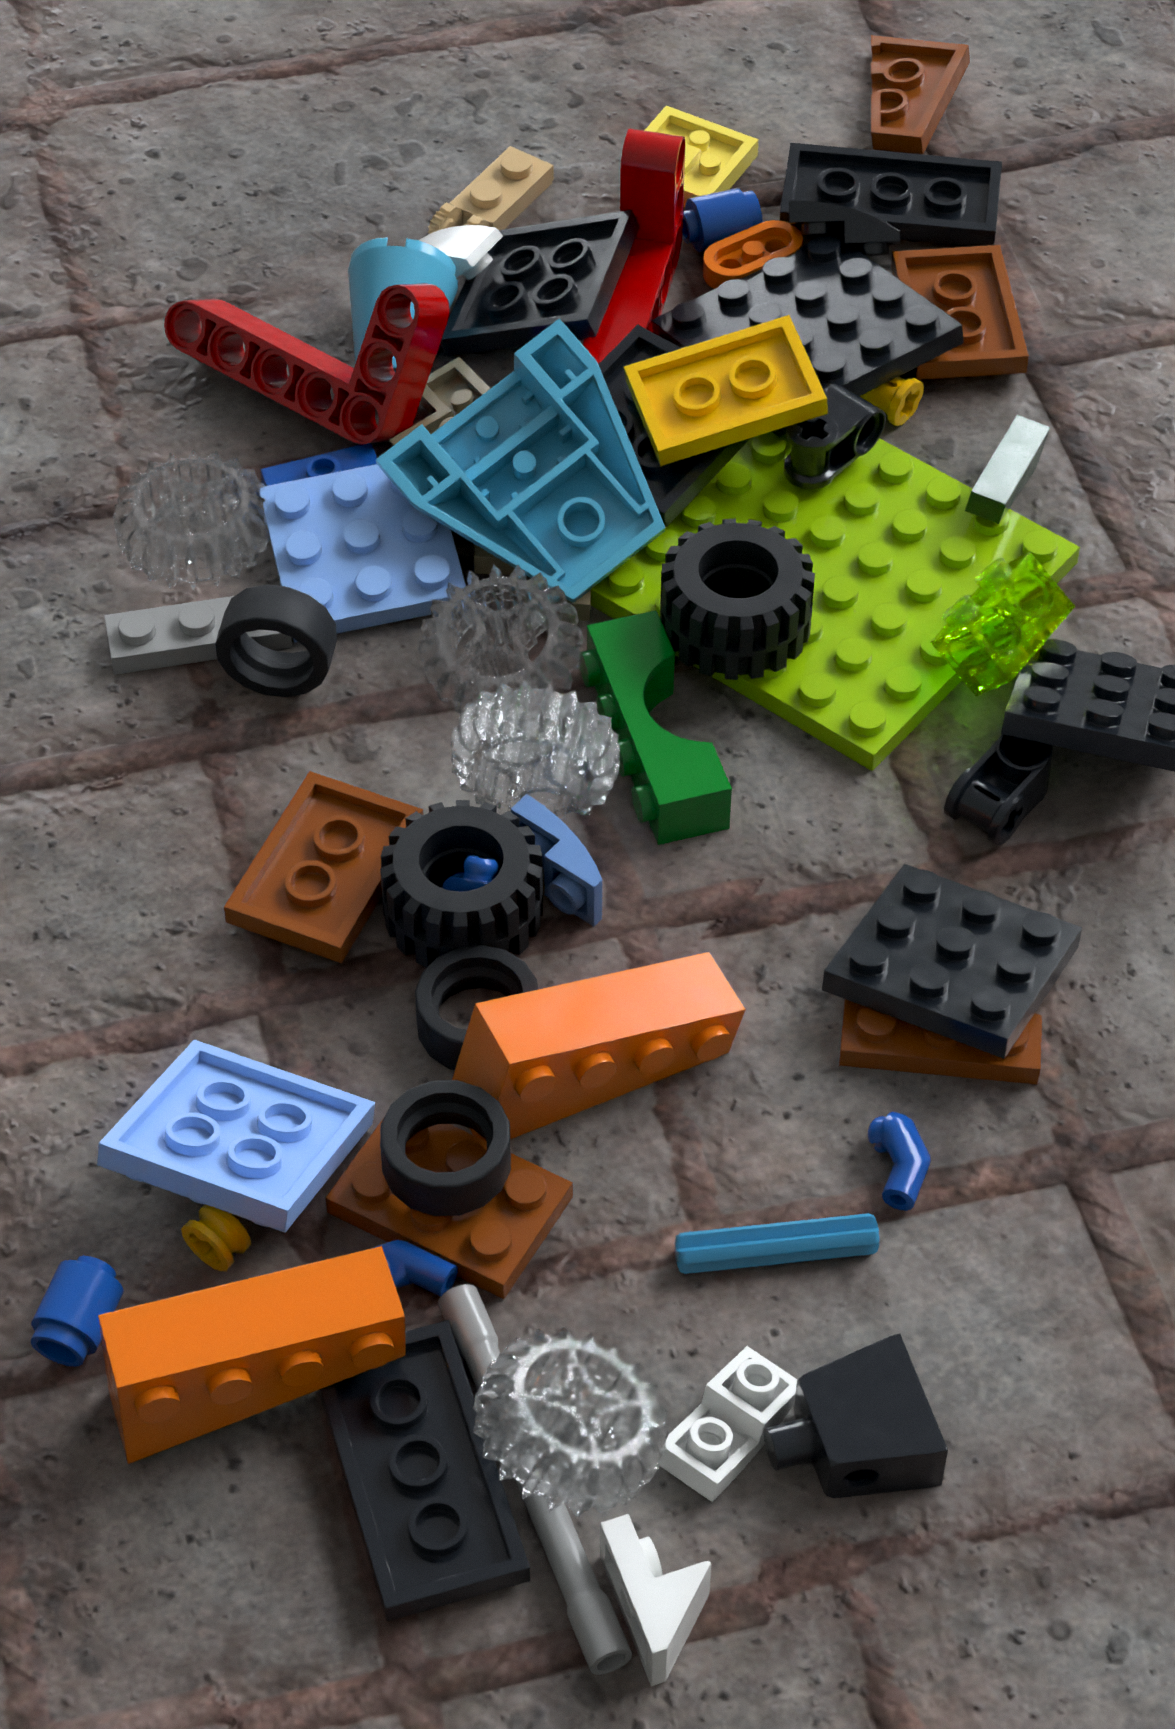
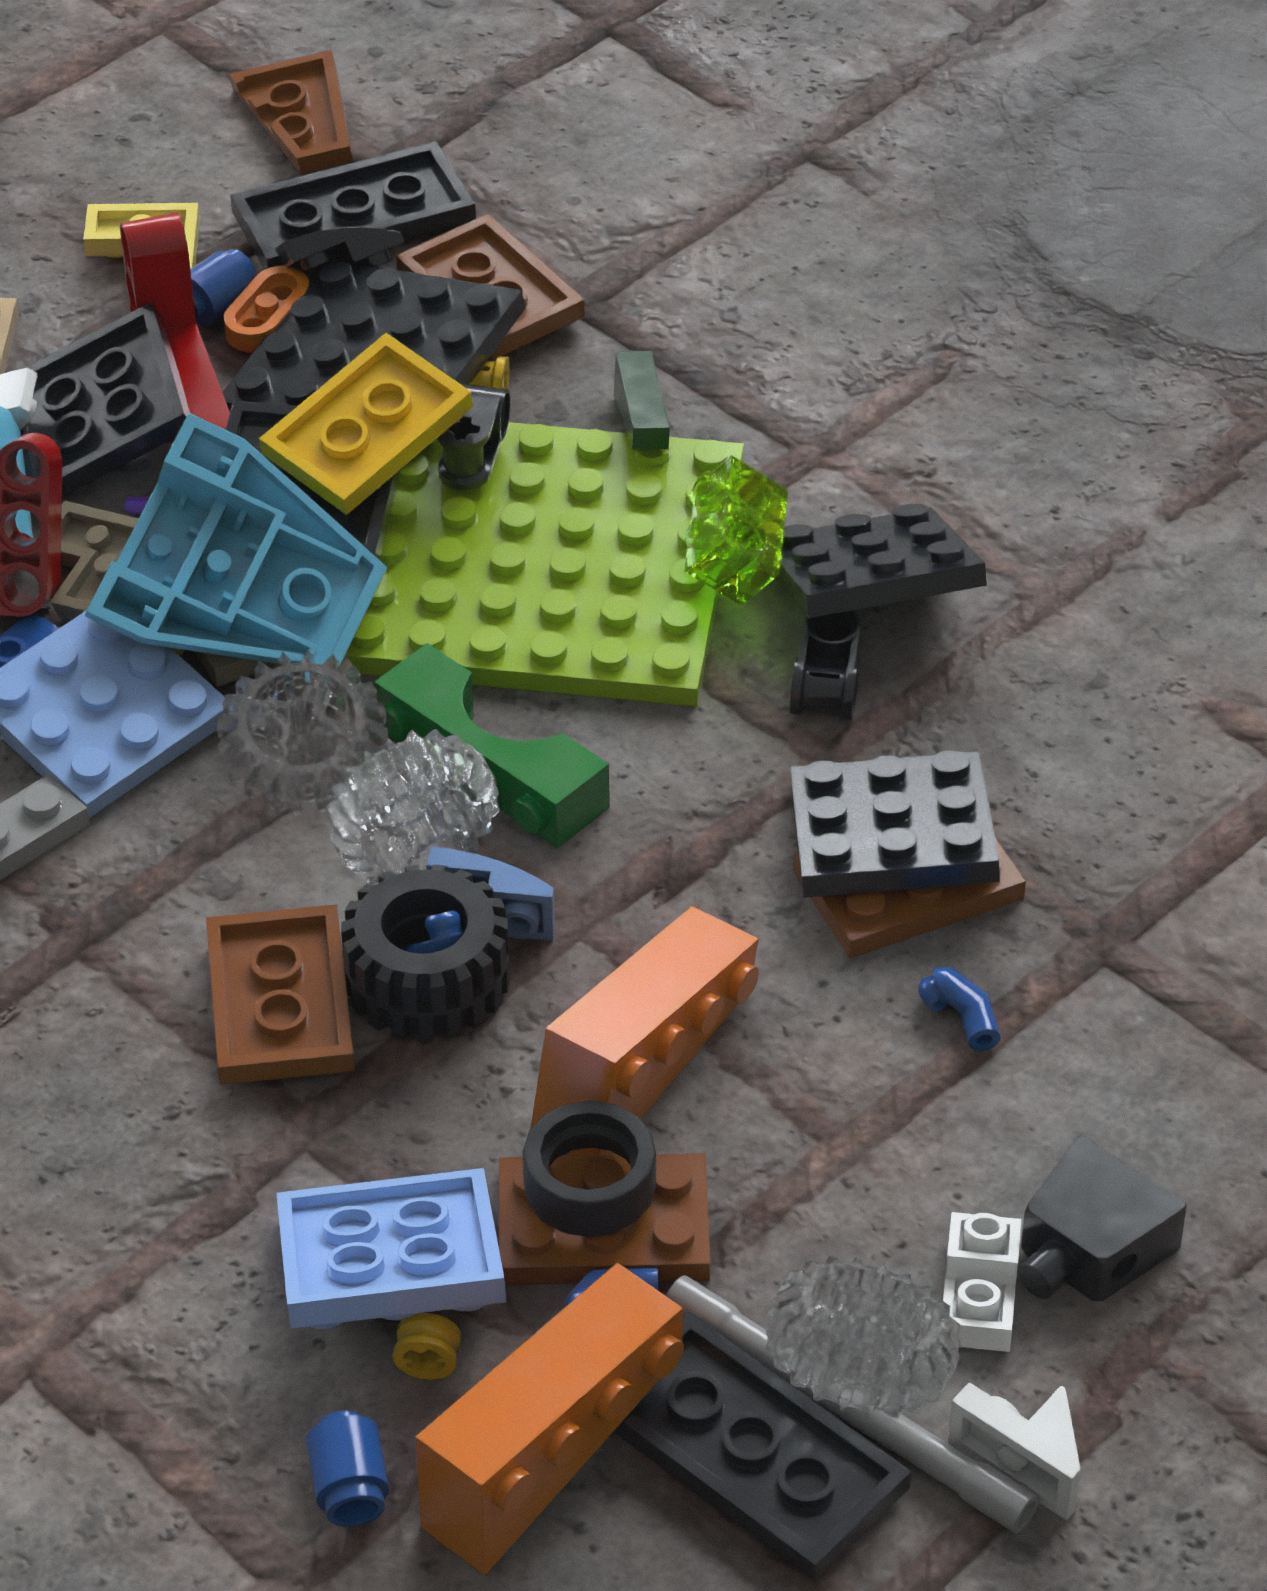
camera: 30 degrees left, 5 degrees down
black tyre [215,585,337,697] -> none
black tyre [415,945,538,1070] -> none
black tyre [660,518,815,680] -> none
dark azure axle [674,1213,880,1274] -> none

